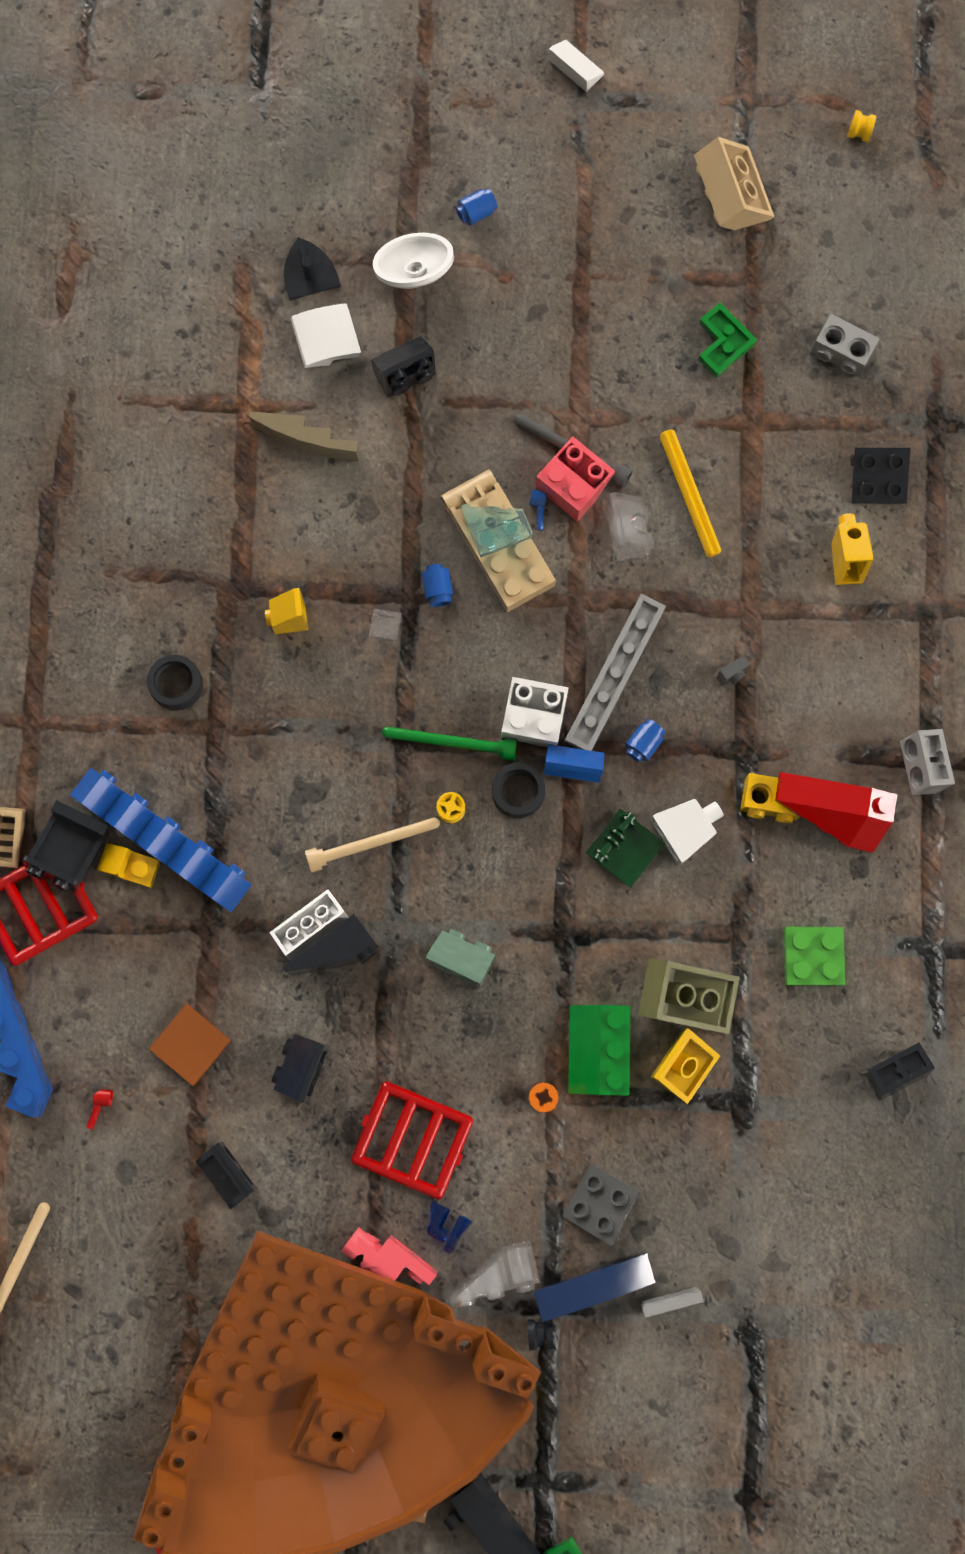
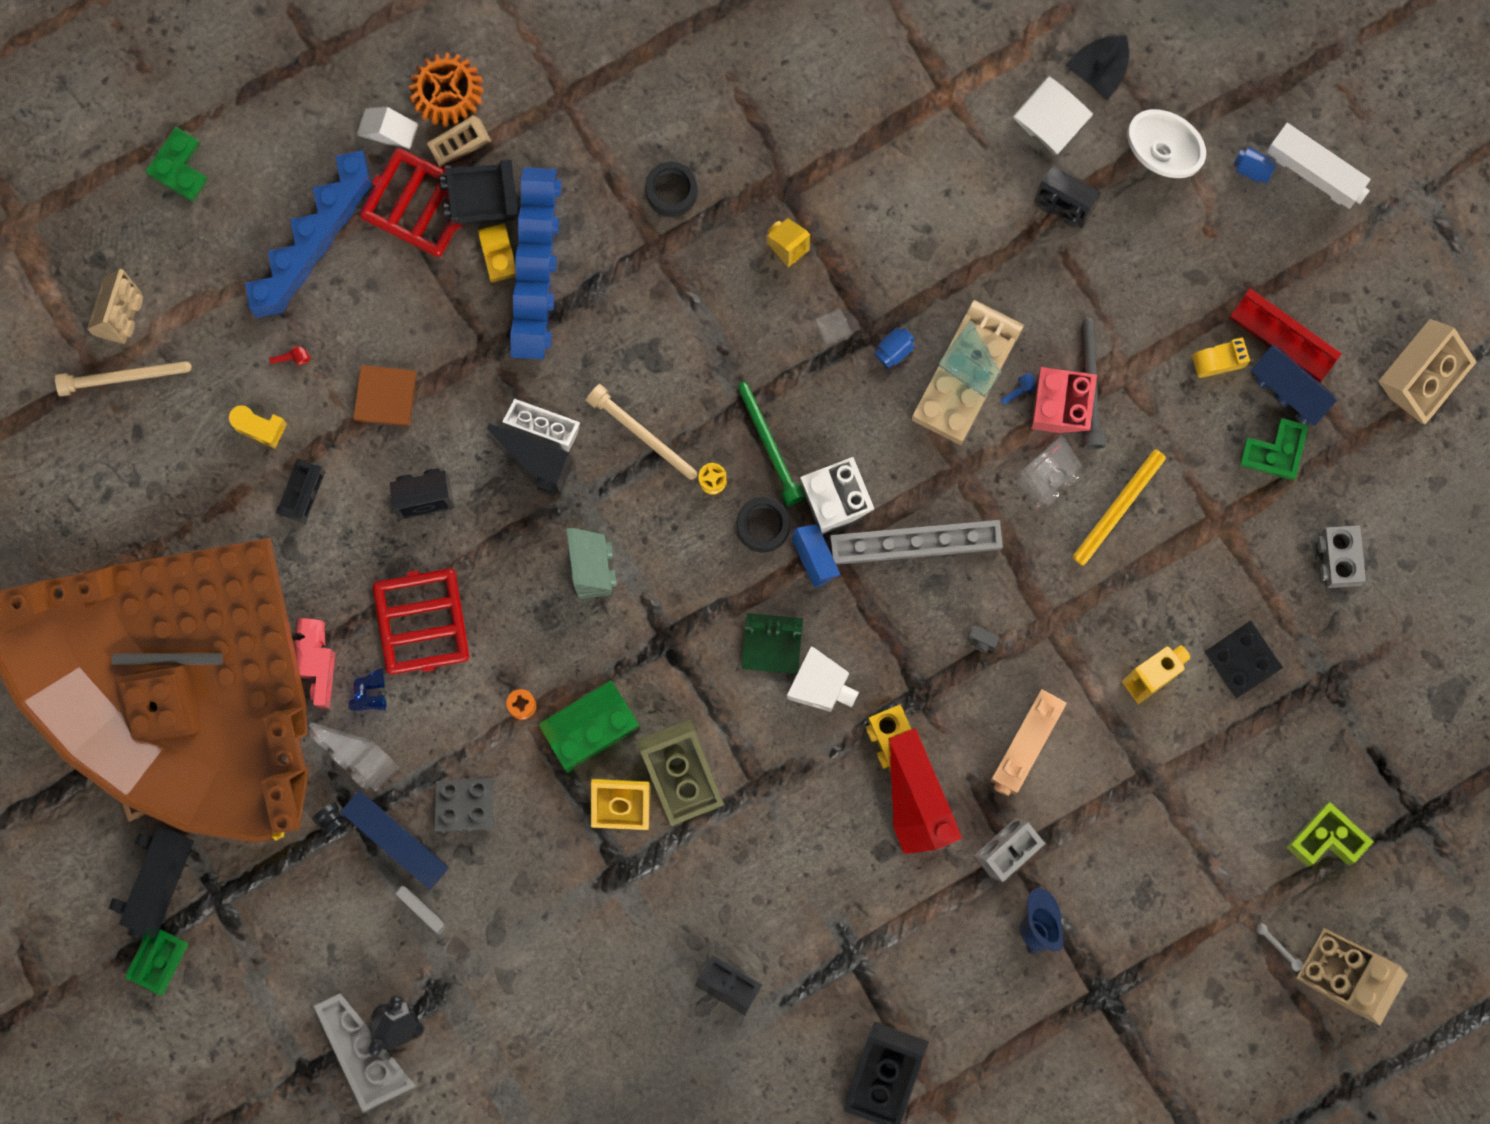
camera: 60 degrees right, 0 degrees up
dark tan slope [249,412,359,461] -> none
white slope [548,40,604,92] -> none
blue brick [625,719,666,762] -> none
bright green plate [784,927,845,986] -> none
none -> dark grey bar [112,653,223,665]
none -> yellow leg [229,405,287,449]
none -> light grey wing [314,994,416,1113]
none -> black rock [368,995,424,1056]
none -> light nougat brick [990,689,1067,796]
none -> yellow leg [1191,337,1250,378]
none -> red fence [1229,288,1342,383]
none -> dark blue brick [1250,344,1339,426]
none -> white brick [1267,123,1371,209]

